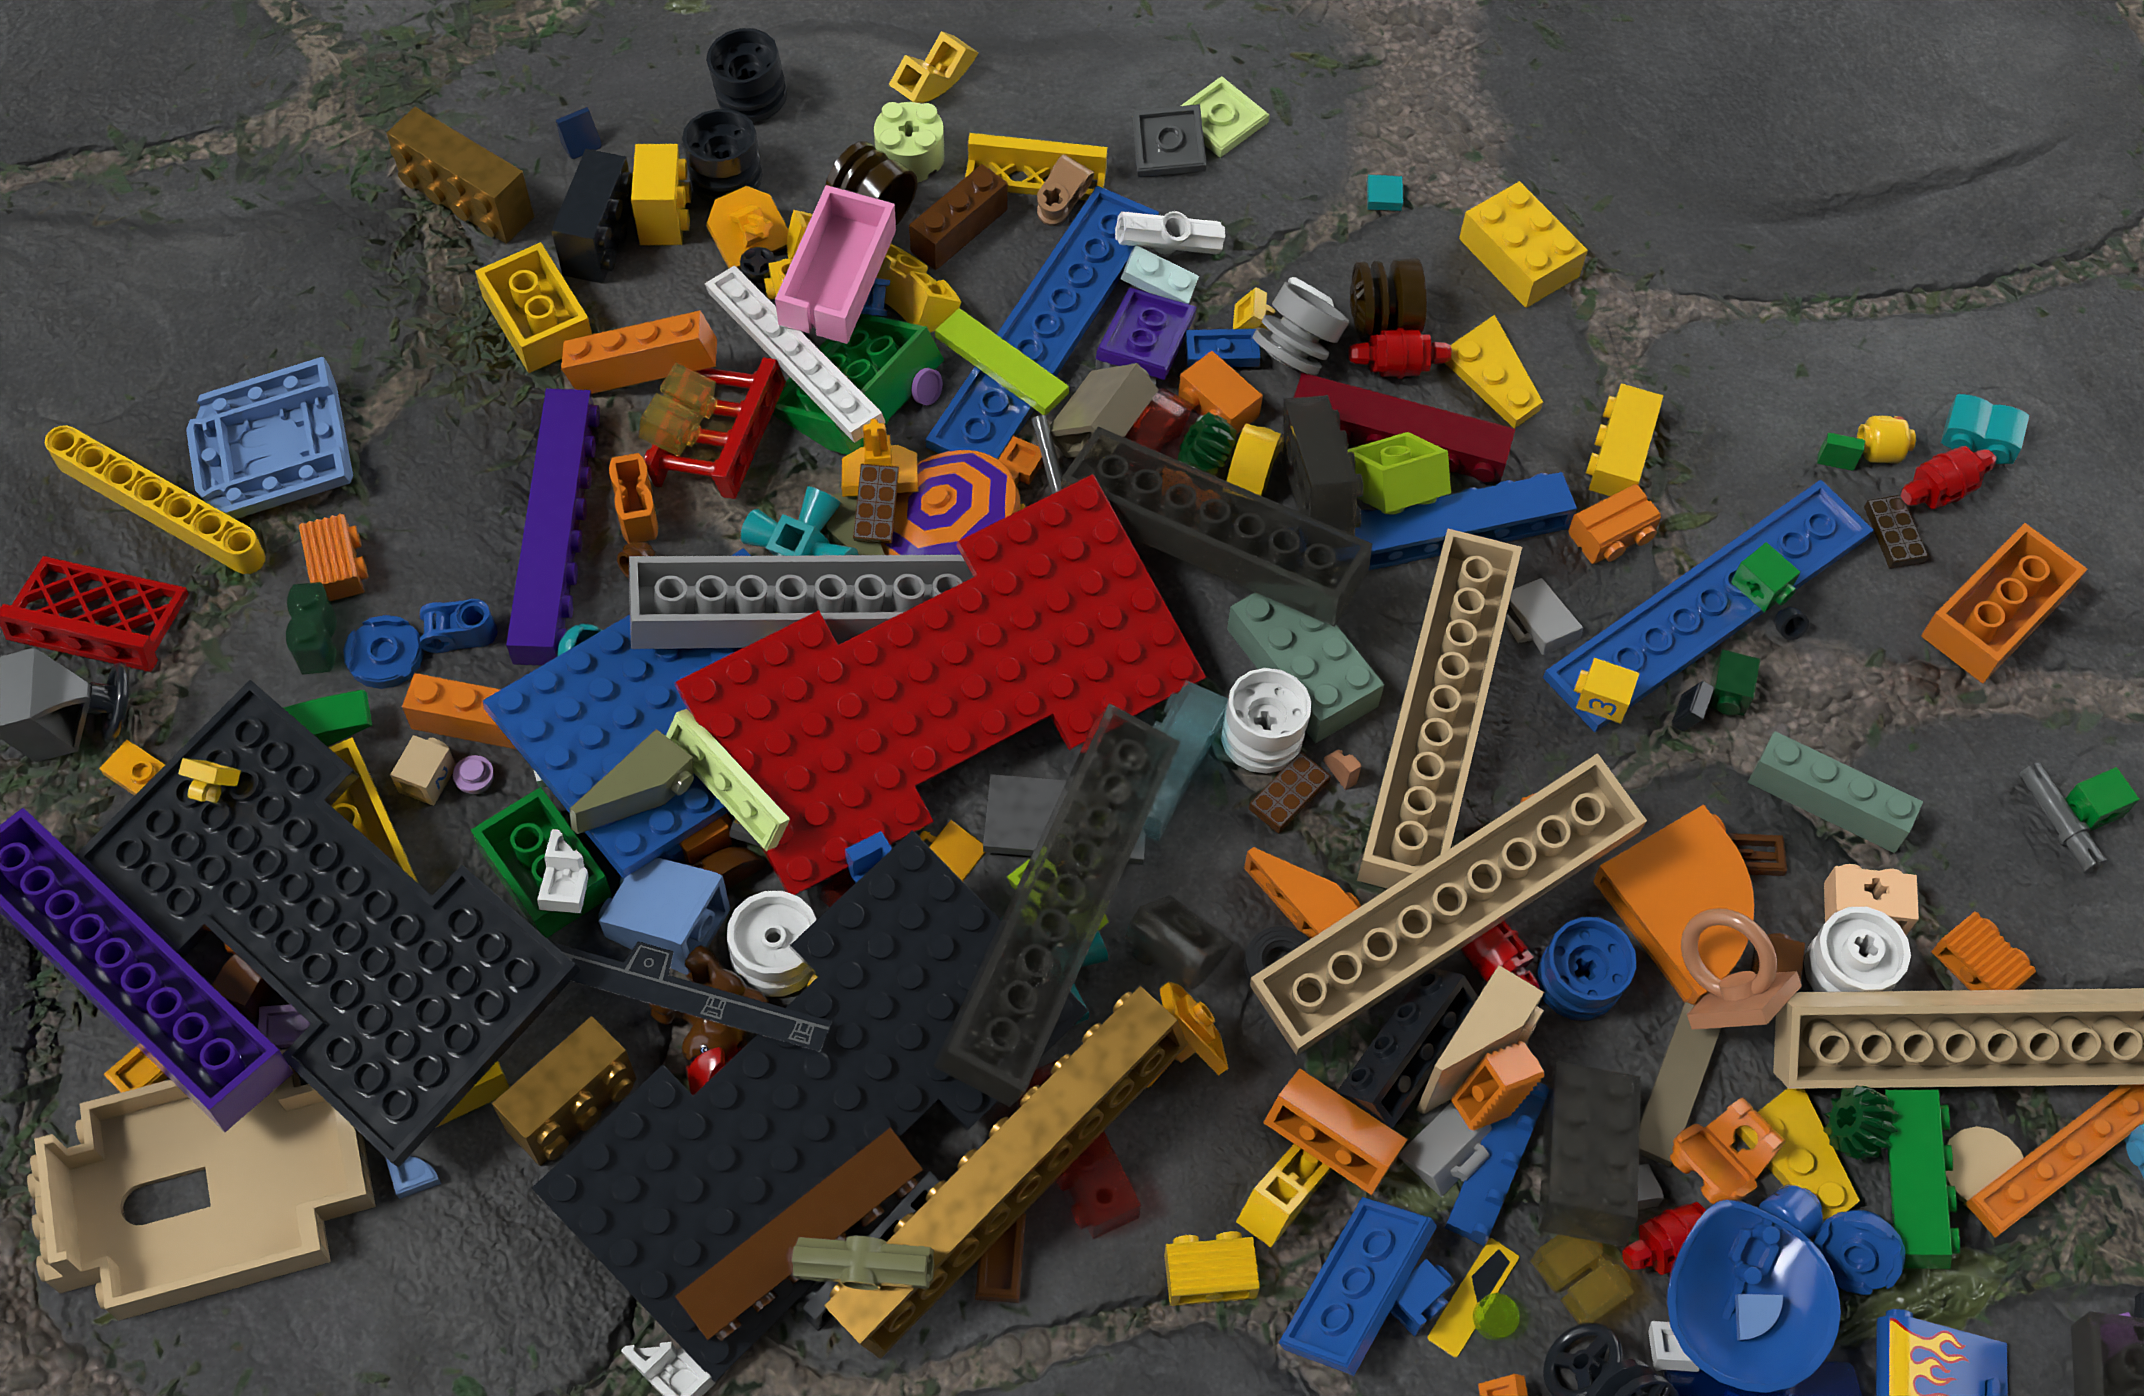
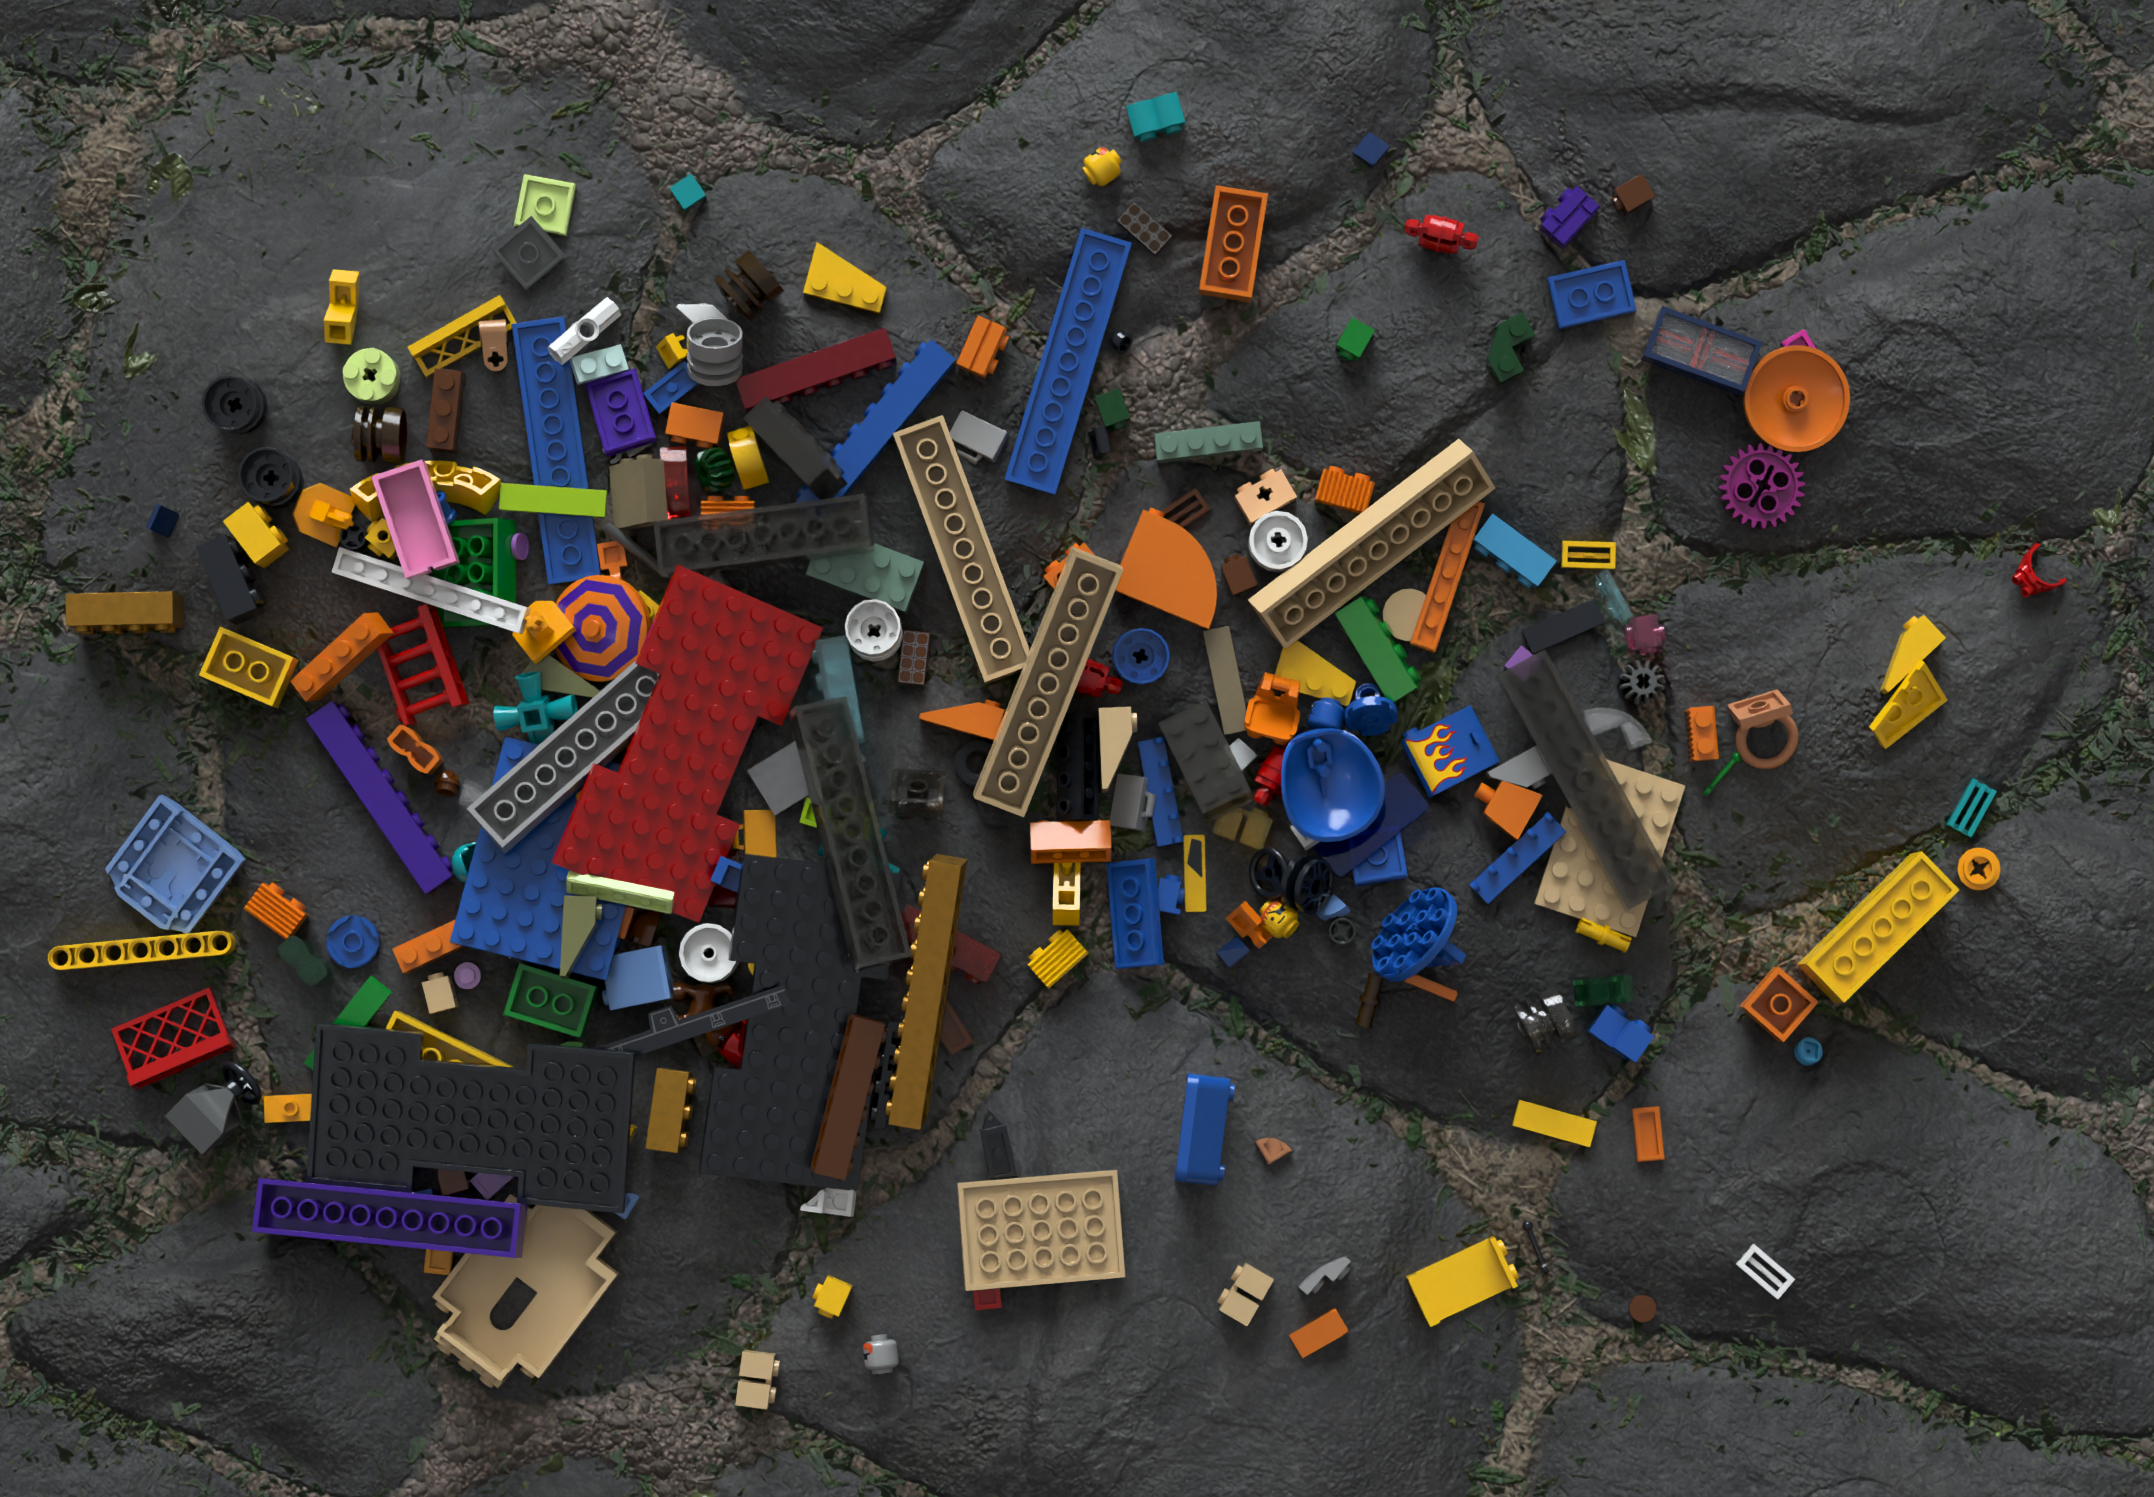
camera: 30 degrees left, 25 degrees up
yellow tile [178,758,241,803] -> none
blue piece [420,599,498,653] -> none
white slope [537,829,588,913] -> none
clear yellow piece [639,363,718,457] -> none
olive piece [792,1236,935,1290] -> none
reddish brown tile [853,464,900,544] -> none
light orange piece [1147,982,1228,1087] -> none
nougat tile [1323,750,1361,790] -> none
lime brick [1344,432,1451,514] -> none
red piece [1349,328,1452,379] -> none
orange brick [1451,1040,1544,1131] -> none
yellow brick [1459,181,1588,308] -> none
clear neon green tile [1473,1293,1520,1340] -> none
yellow brick [1574,658,1640,724] -> none
yellow brick [1586,383,1664,496] -> none
nougat tile [1681,908,1802,1030] -> none
green brick [1731,542,1800,612] -> none
medium blue tile [1735,1294,1783,1340] -> none
green tile [1817,433,1865,471] -> none
dark green gear [1823,1085,1899,1160] -> none
red piece [1901,446,1996,509] -> none
dark grey pin [2019,762,2108,874] -> none

